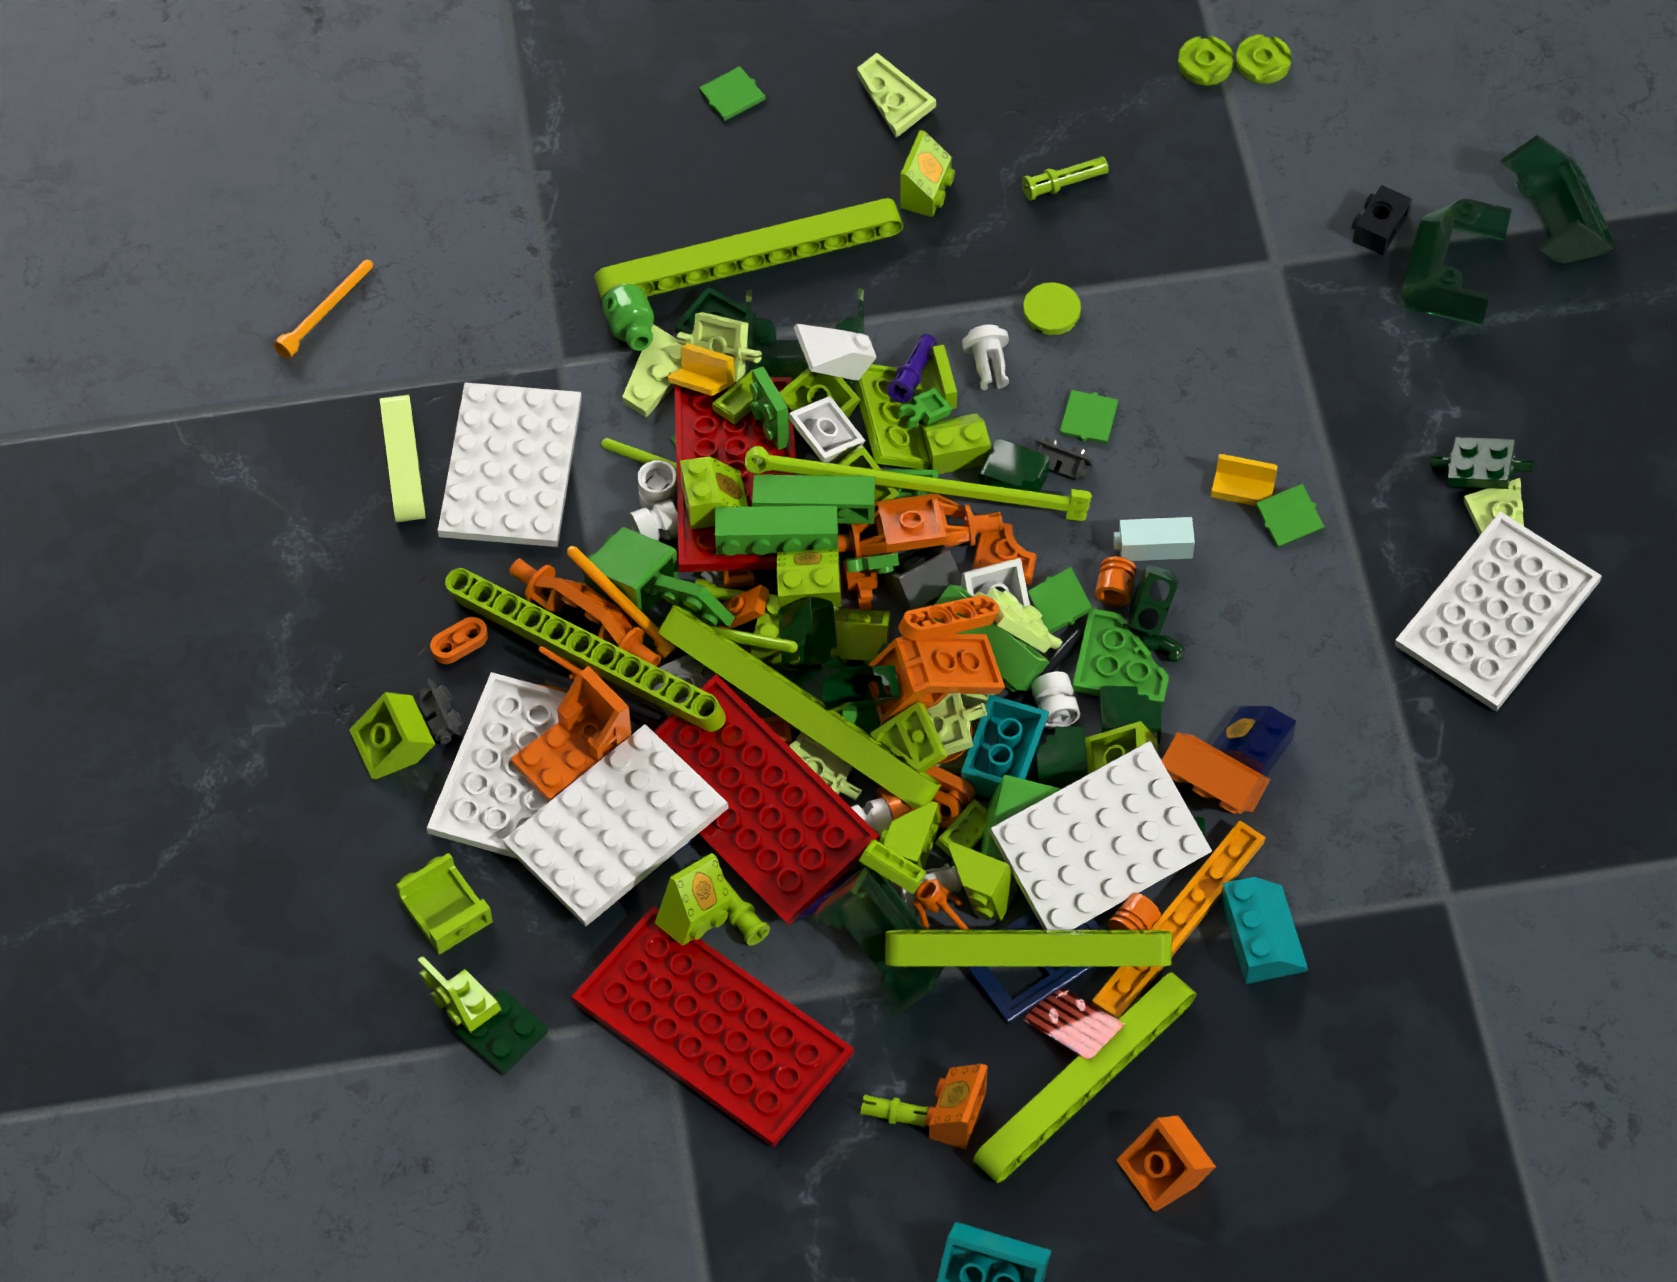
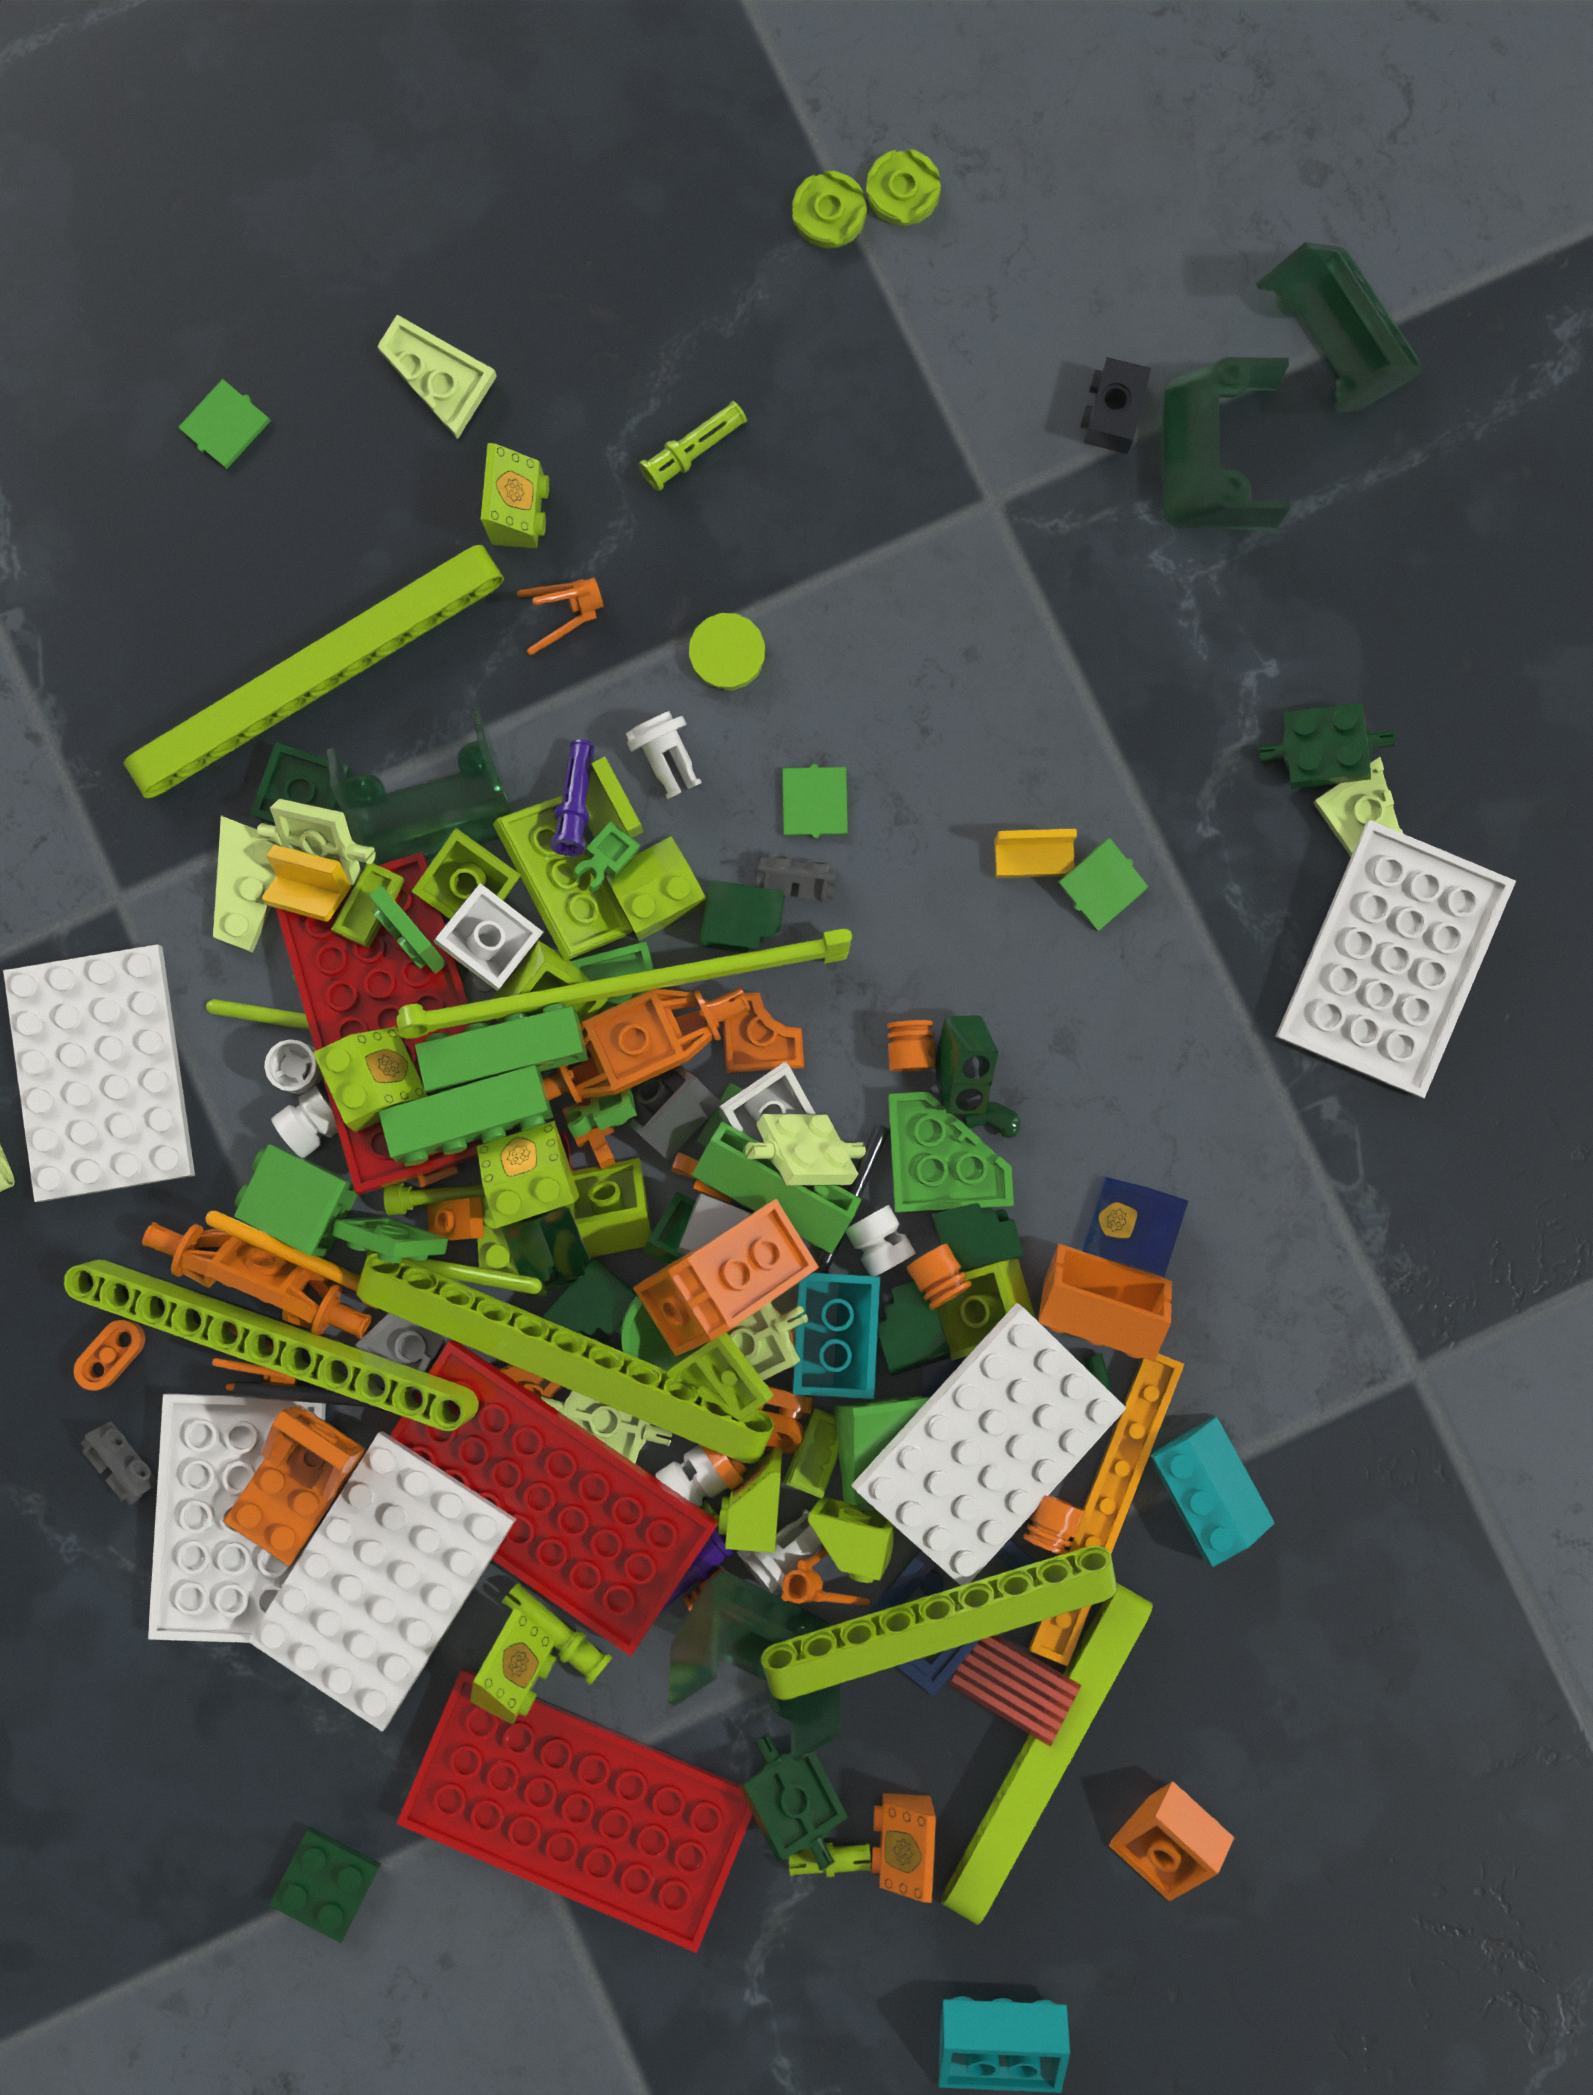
camera: 15 degrees left, 25 degrees up
lime slope [349,692,435,779] -> none
lime panel [396,853,493,955] -> none
lime bracket [417,956,502,1033] -> none
bright green piece [602,283,654,351] -> none
white slope [794,324,877,381] -> none
dark green piece [822,666,900,711] -> none
lime plate [859,839,927,894] -> none
orange beam [899,596,1000,641] -> none
bright green piece [1028,567,1094,634] -> none
light aqua brick [1113,517,1195,561] -> none
none -> orange plant [517,578,604,655]
none -> dark green plate [738,1733,848,1870]
none -> orange piece [906,1243,972,1310]

